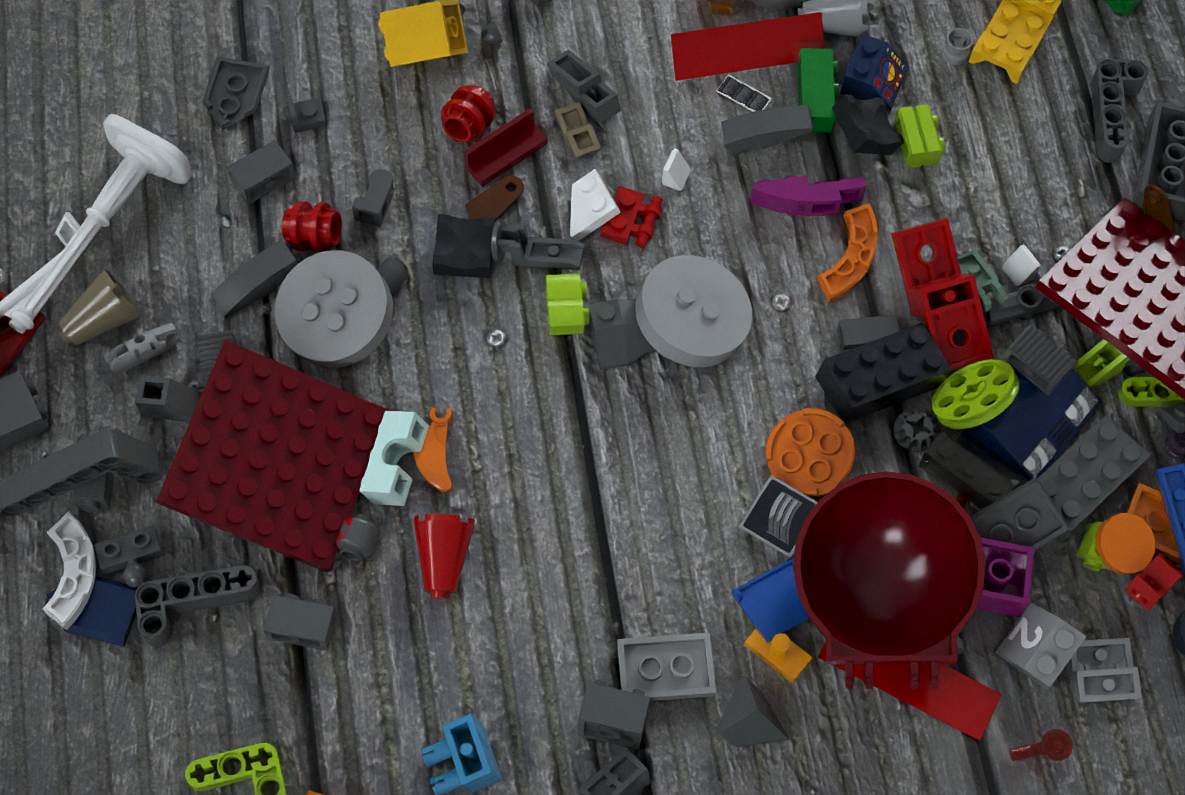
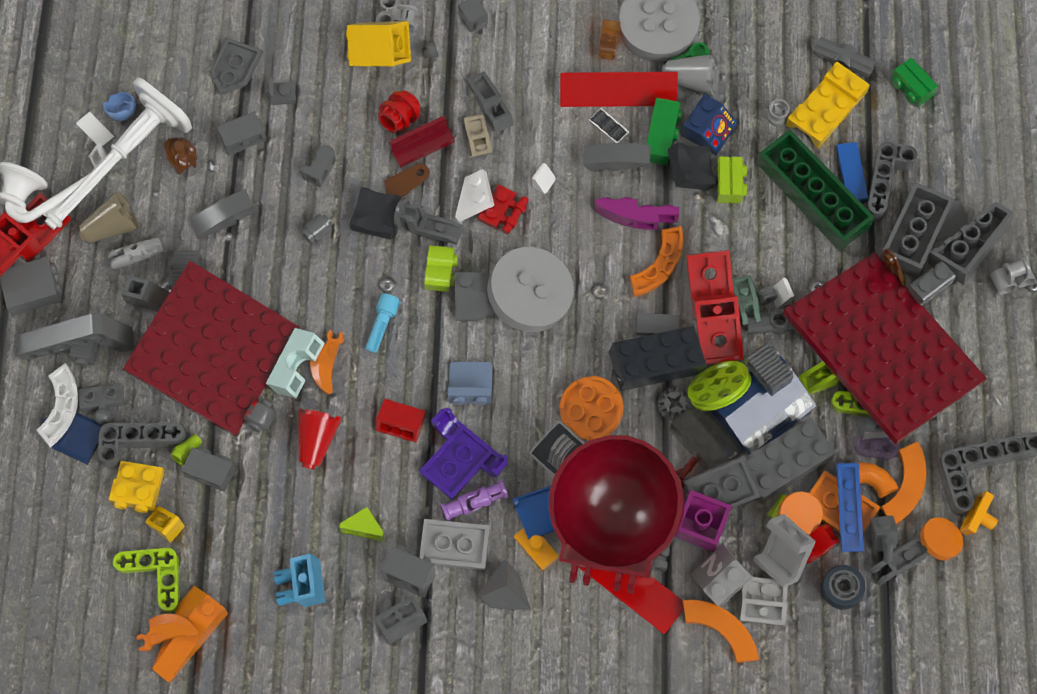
camera: 15 degrees right, 5 degrees up
light grey brick [274,250,393,368] -> none
red piece [282,201,342,252] -> none
clear red plate [1009,729,1073,761] -> none
none -> white sticker [76,112,114,146]
none -> medium blue hair [103,92,136,121]
none -> yellow plate [109,461,164,513]
none -> yellow slope [145,506,185,543]
none -> reddish brown hat [164,137,197,175]
none -> lime cone [170,434,202,466]
none -> lime slope [339,507,385,542]
none -> medium azure piece [365,293,401,353]
none -> red brick [376,399,426,443]
none -> dark purple piece [419,408,508,501]
none -> medium lavender piece [440,479,508,521]
none -> sand blue bracket [448,362,492,405]
none -> orange tile [682,600,759,663]
none -> light grey panel [753,514,816,587]
none -> dark green brick [756,129,875,251]
none -> dark grey bush [756,286,778,305]
none -> blue tile [836,142,868,202]

